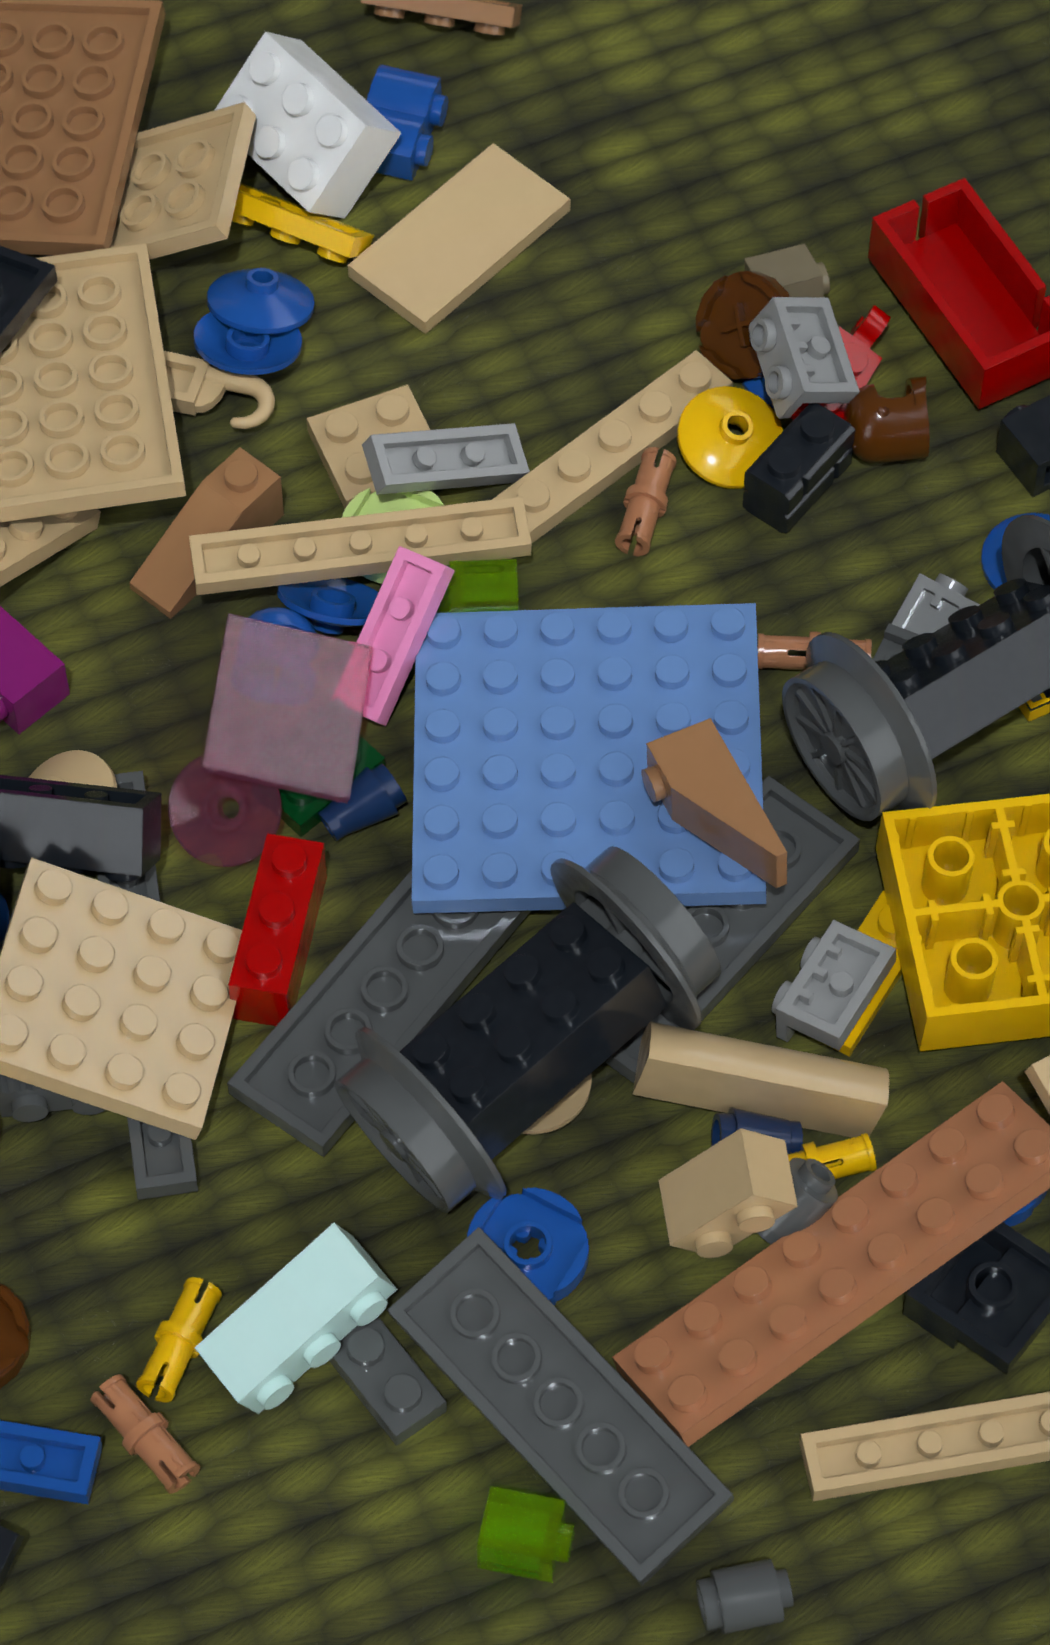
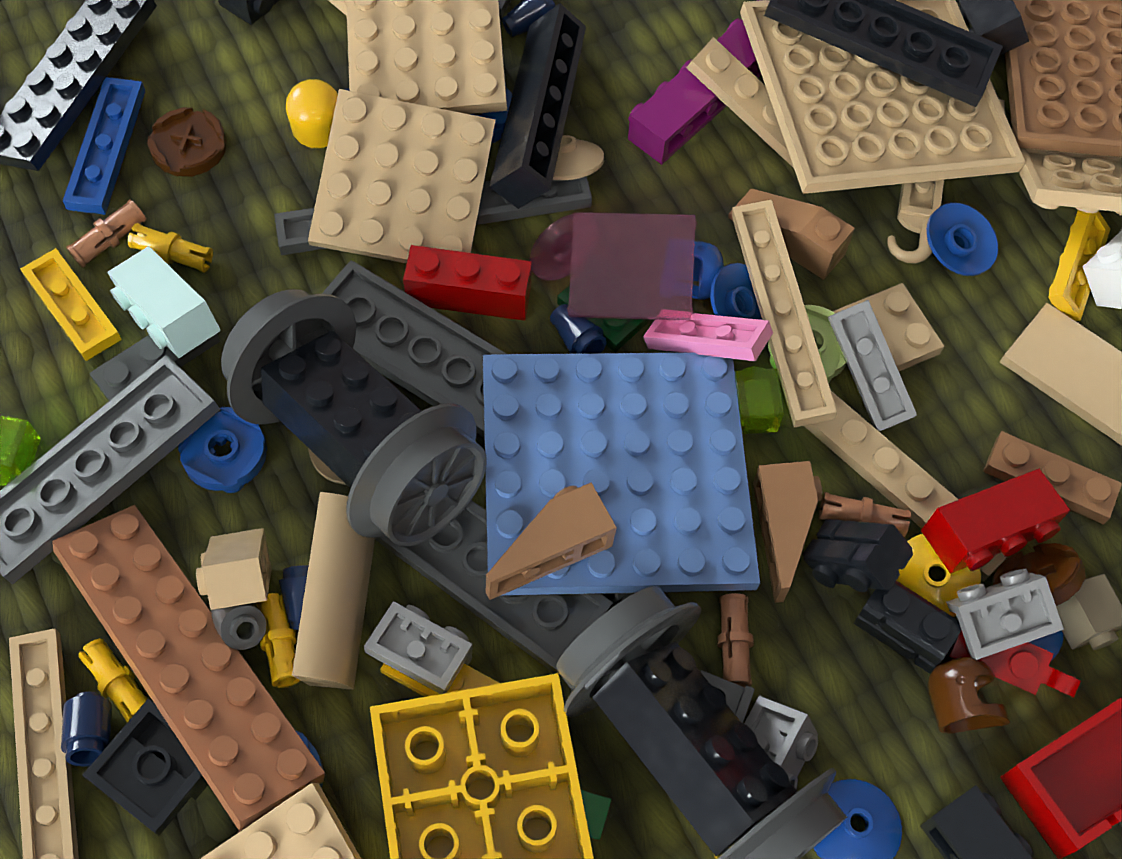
camera: 85 degrees right, 5 degrees up
blue dish [207,268,314,334] -> none
none -> yellow plate [20,248,122,361]
none -> dark blue brick [61,692,112,767]
none -> yellow pin [78,638,148,723]
none -> medium nougat slope [753,461,822,603]
none -> black brick [803,519,913,592]
none -> red brick [921,468,1071,574]
none -> medium nougat plate [983,431,1122,525]

